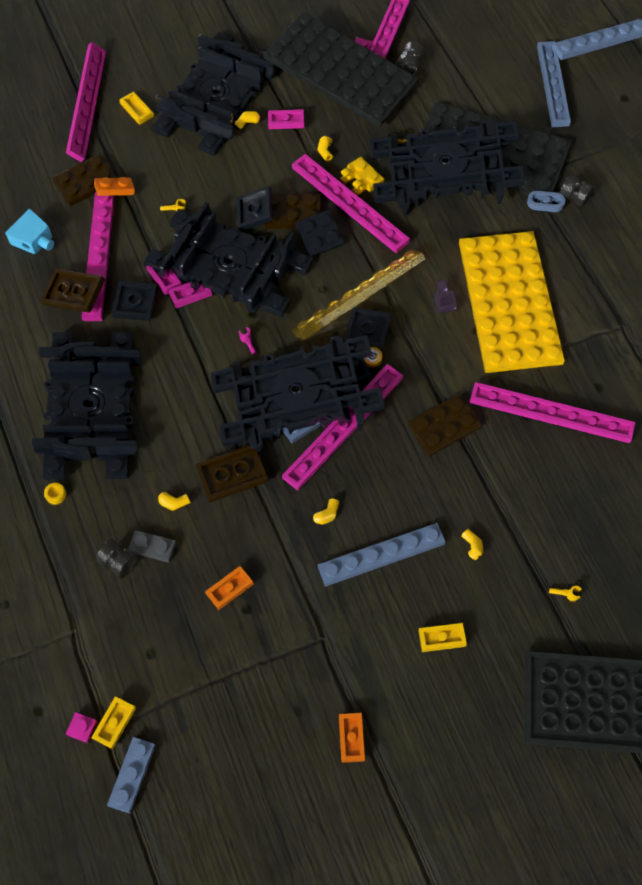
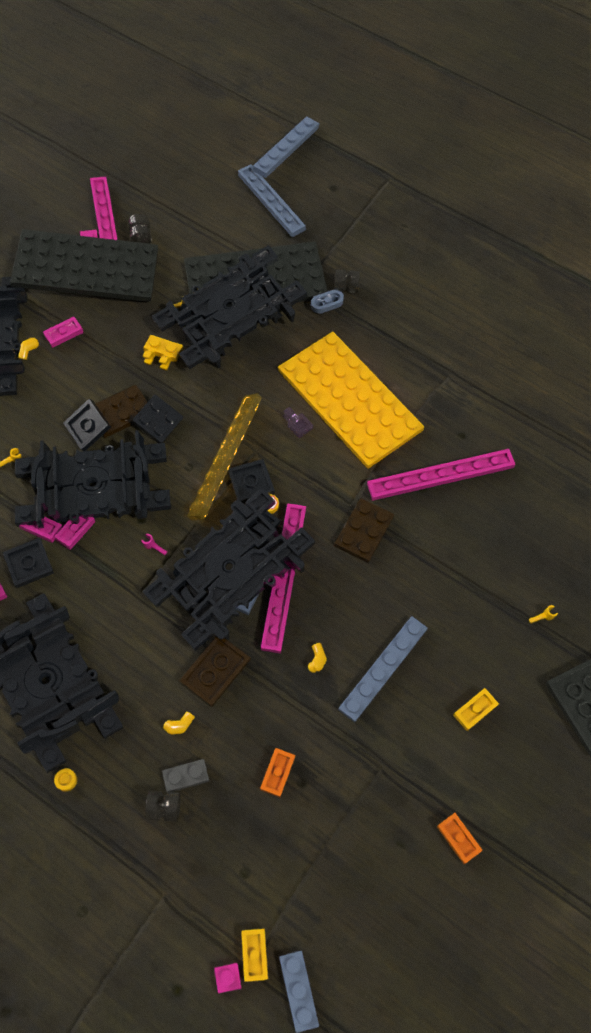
camera: 35 degrees left, 0 degrees up
dark pink plate [292,154,410,254] -> none
yellow arm [317,136,333,162] -> none
yellow arm [462,529,484,560] -> none

